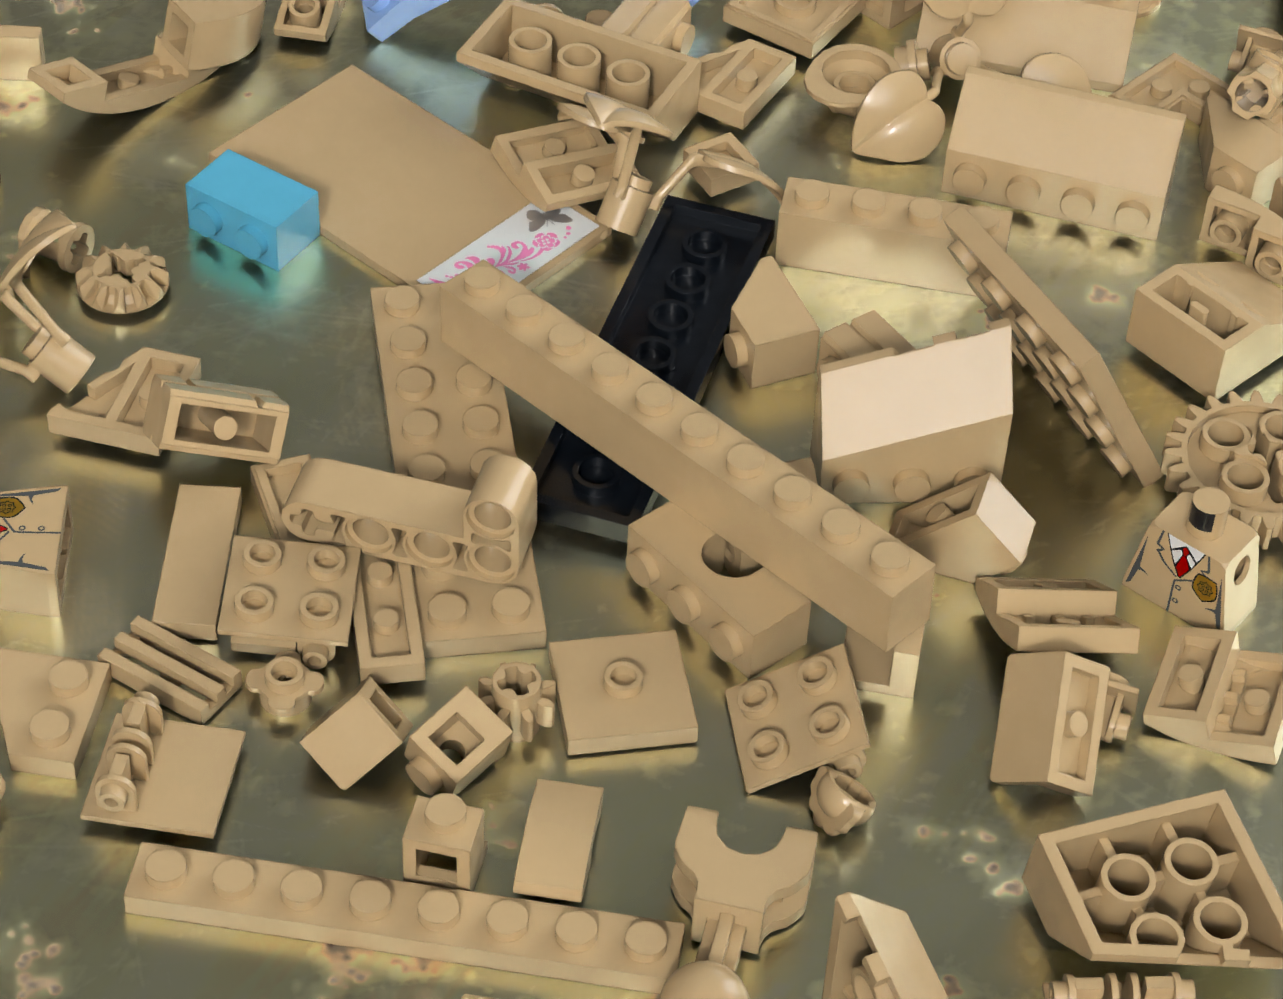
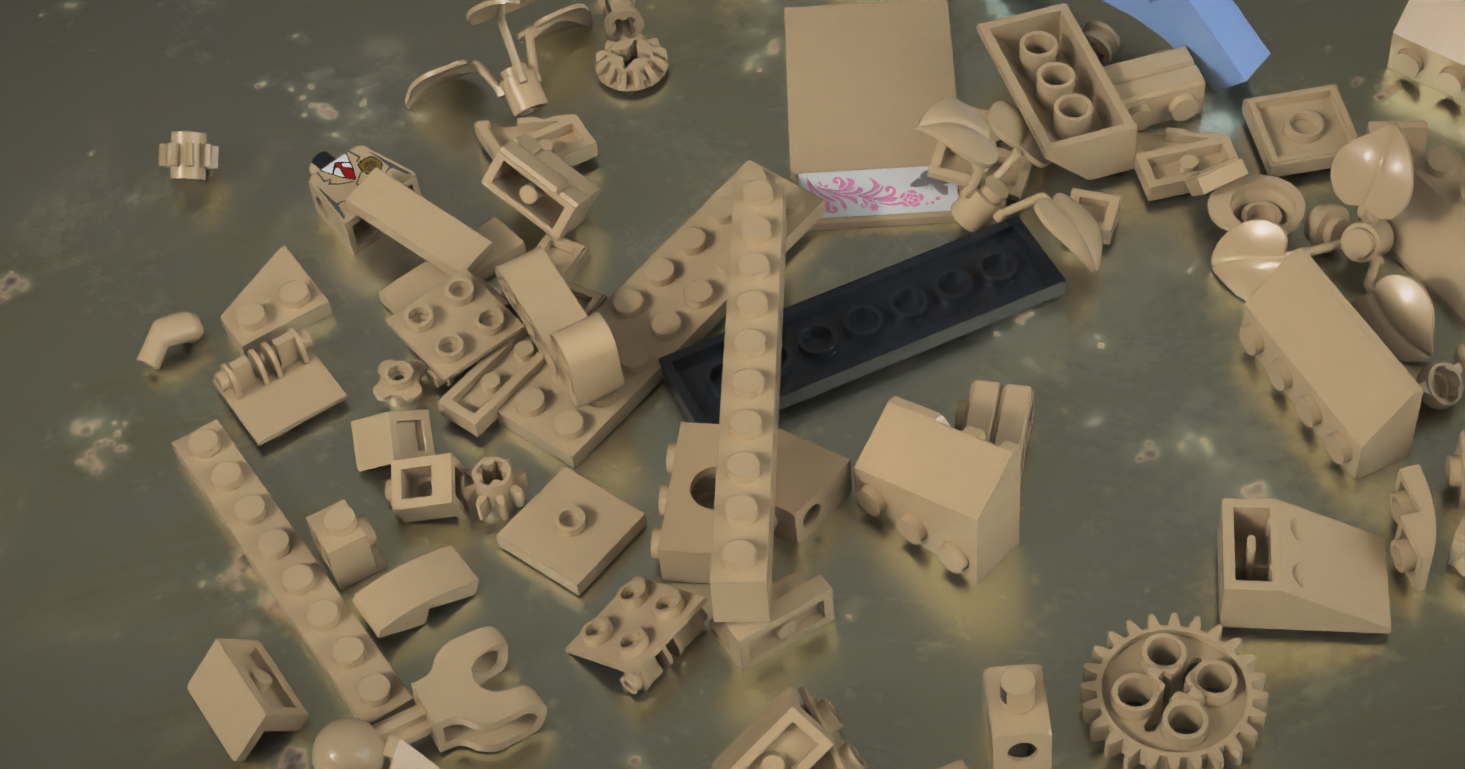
camera: 55 degrees right, 5 degrees up
tan tile [97,615,242,725] -> none
medium azure brick [185,149,320,272] -> none
tan slope [723,255,820,389] -> none
tan slope [775,177,1013,297] -> none
tan piece [809,765,876,836] -> none
tan slope [889,472,1036,583] -> none
tan plate [943,205,1164,487] -> none
tan slope [975,577,1140,654] -> none
none -> tan tile [345,167,492,276]
none -> tan tile [1185,156,1249,196]

